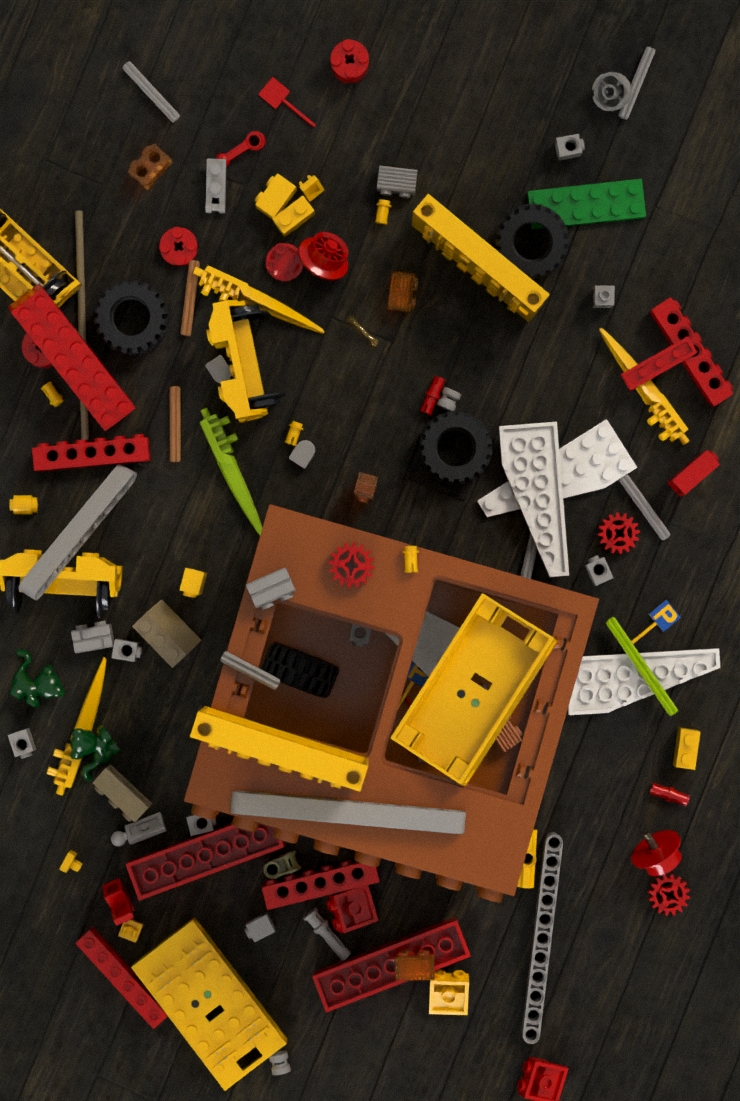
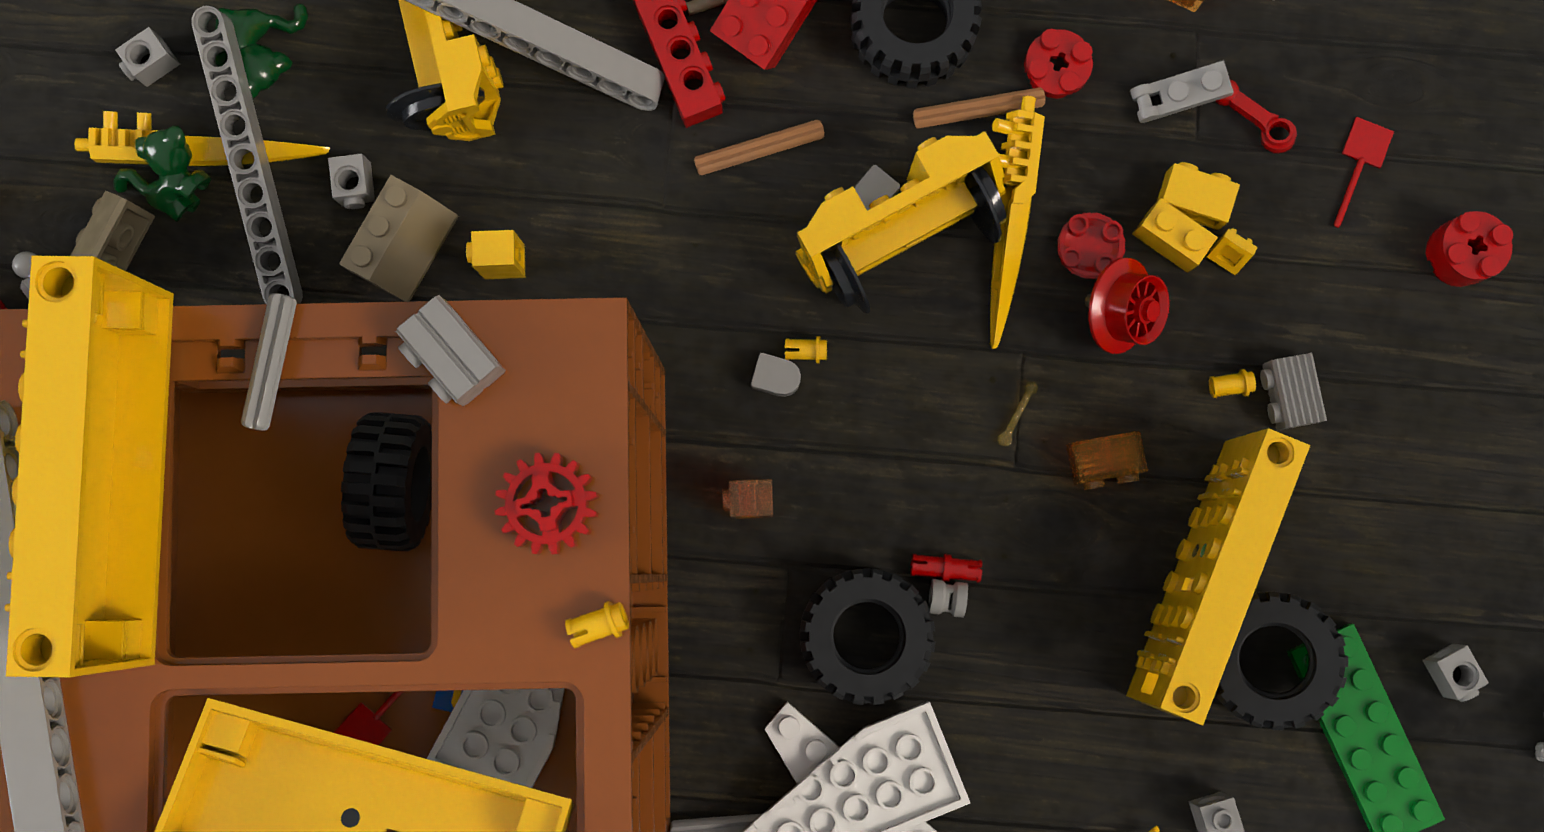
camera: 75 degrees right, 5 degrees down
light grey brick [71,621,114,654] -> none
lime piece [200,408,263,535] -> none
none -> light grey beam [191,6,303,304]

